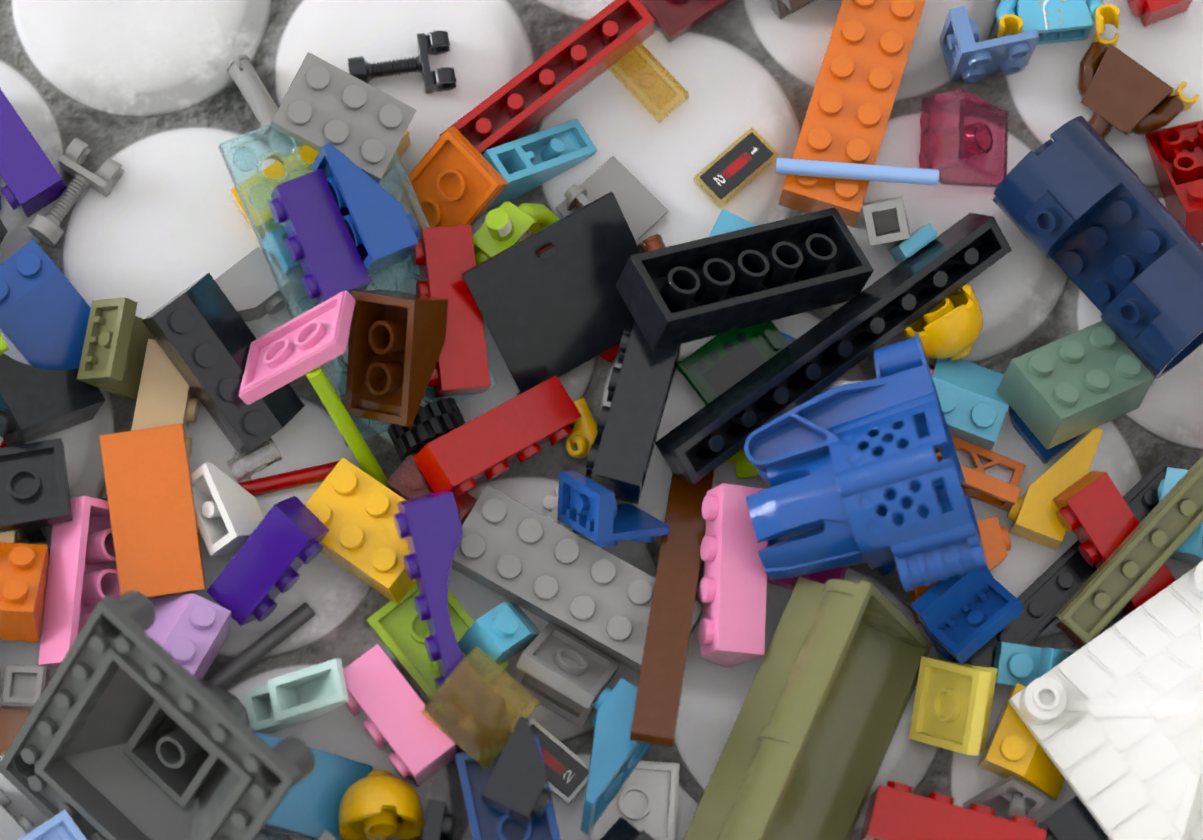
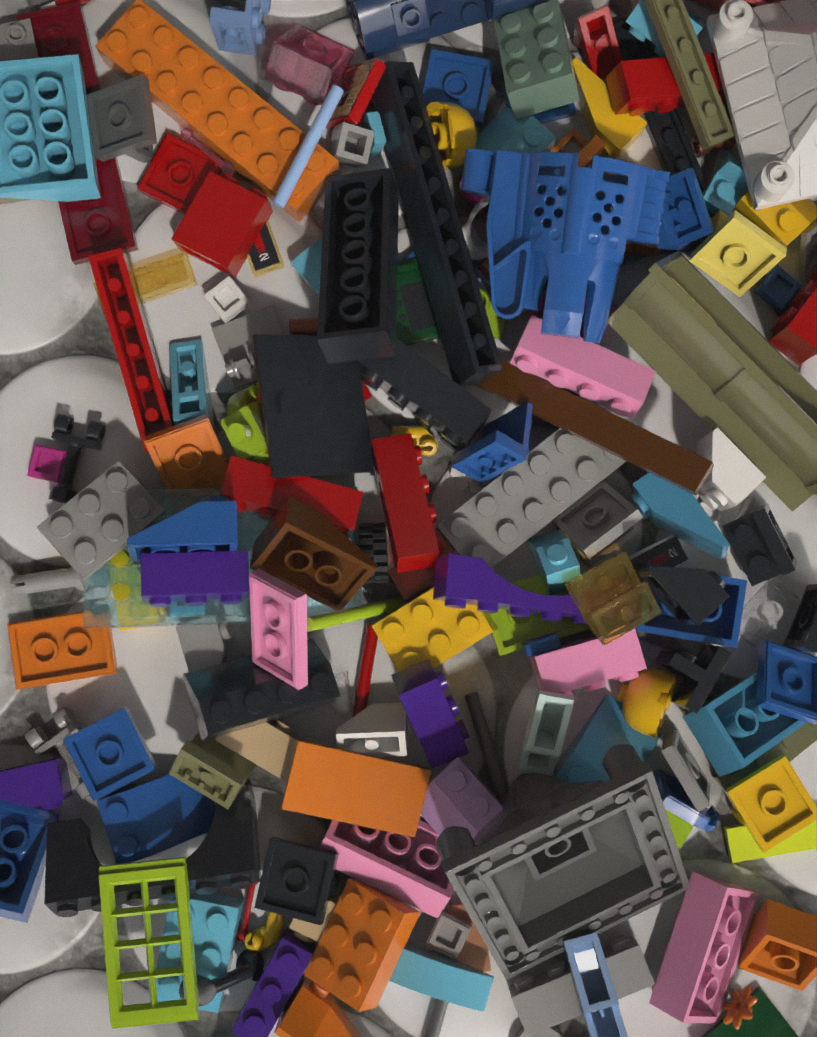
camera: 65 degrees left, 10 degrees up
none -> orange tile [7,607,118,690]
none -> dark pink tile [27,444,68,483]
none -> blue bracket [63,706,158,801]
none -> red tile [137,132,226,215]
none -> red brick [171,171,273,278]
none -> clear pink hinge [180,127,235,176]
none -> white plate [204,276,251,323]
none -> tile [326,58,386,130]
none -> blue plate [422,49,495,127]
none -> blue tile [521,633,561,657]
none -> red slope [573,5,622,80]
none -> white slope [697,427,766,511]
none -> blue tile [754,265,803,313]

